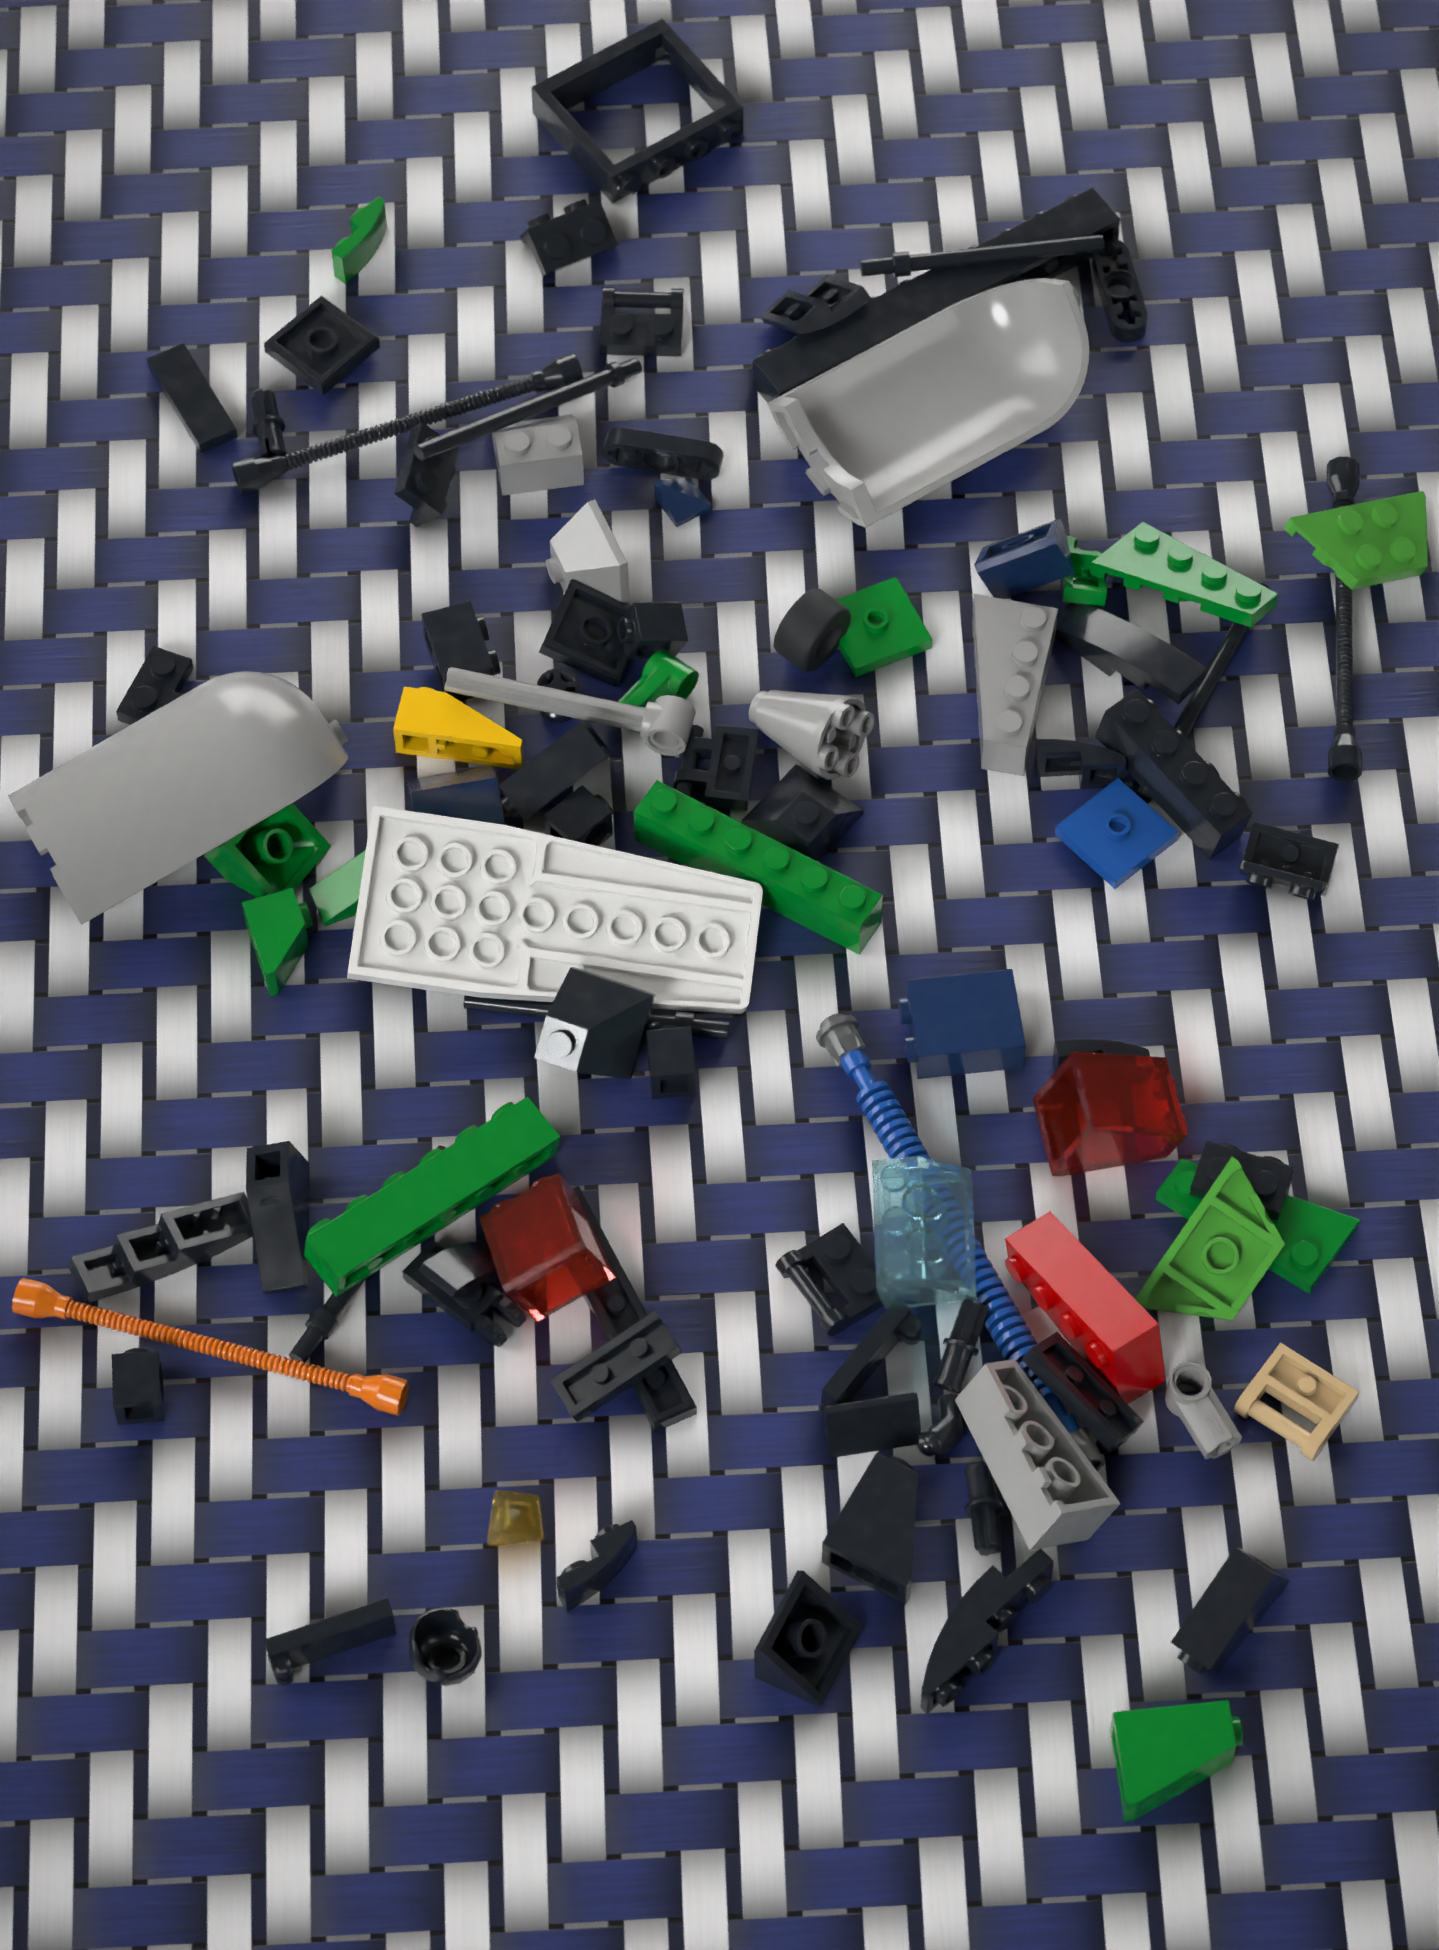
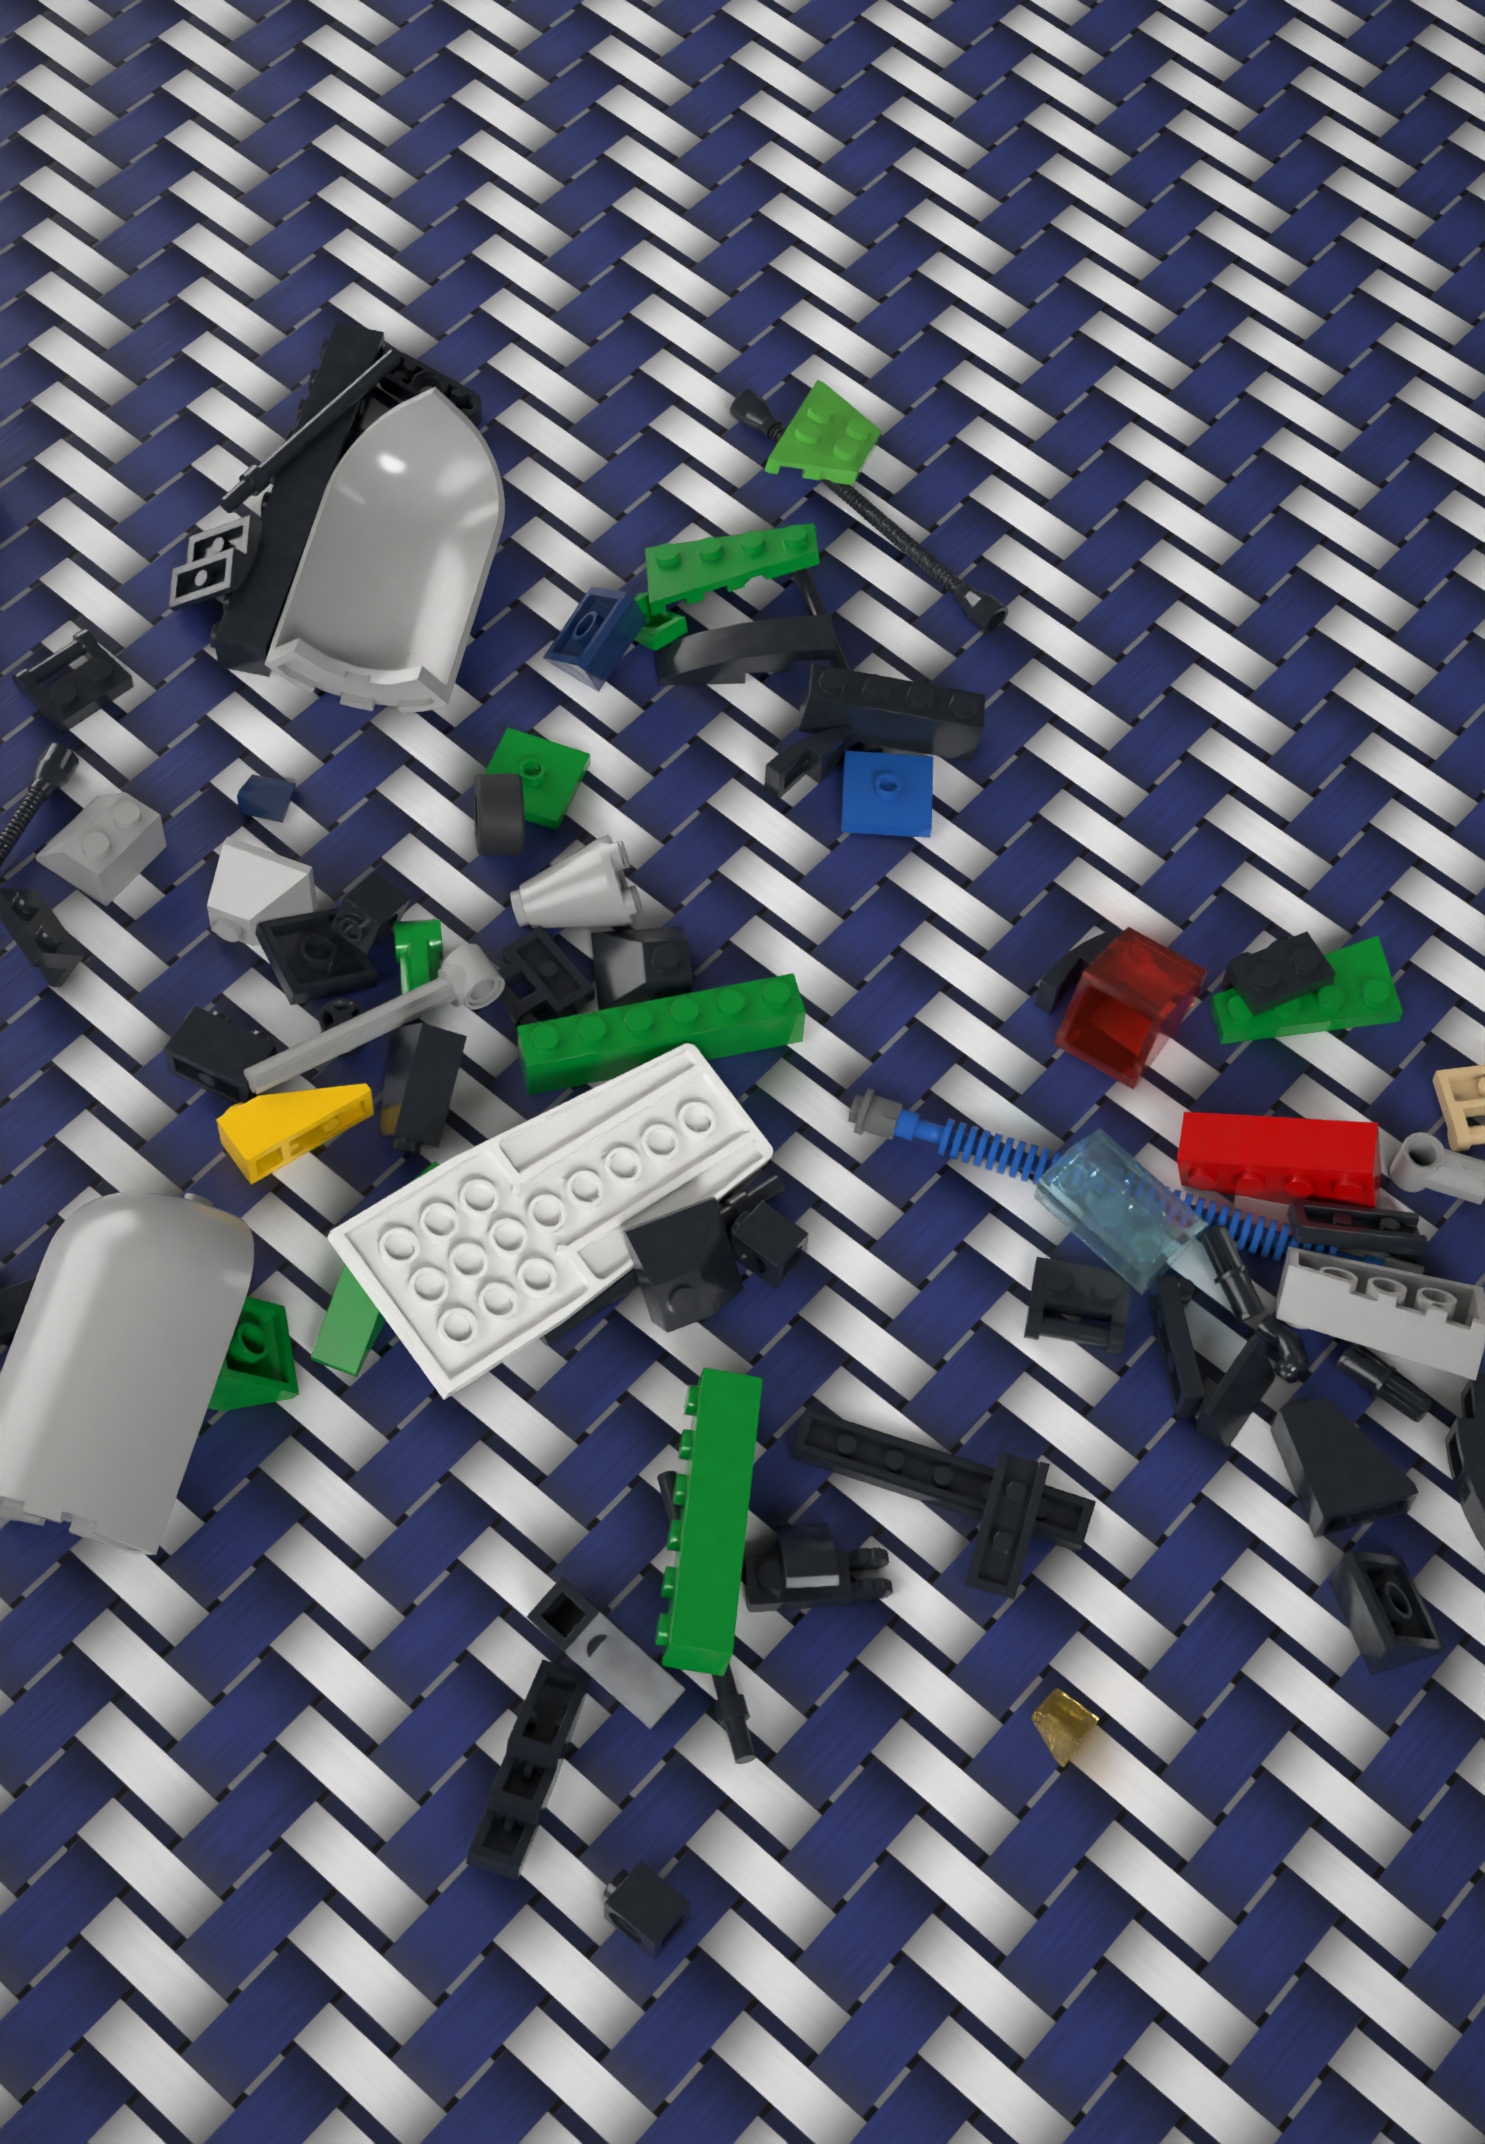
camera: 50 degrees left, 0 degrees up
orange hose [12,1277,409,1416] -> none
green slope [242,888,313,997] -> none
black hinge [264,1598,397,1686] -> none
dark blue slope [407,766,505,825] -> none
black hair [409,1608,482,1686] -> none
black bar [414,358,642,461] -> none
clear red slope [479,1173,616,1322] -> none
black brick [544,785,613,846] -> none
black slope [556,1520,638,1611] -> none
black beam [602,427,724,480] -> none
dark blue brick [898,969,1026,1079] -> none
light grey wedge [972,594,1058,776] -> none
bright green wing [1135,1157,1285,1321] -> none
black bracket [1239,822,1339,900] -> none

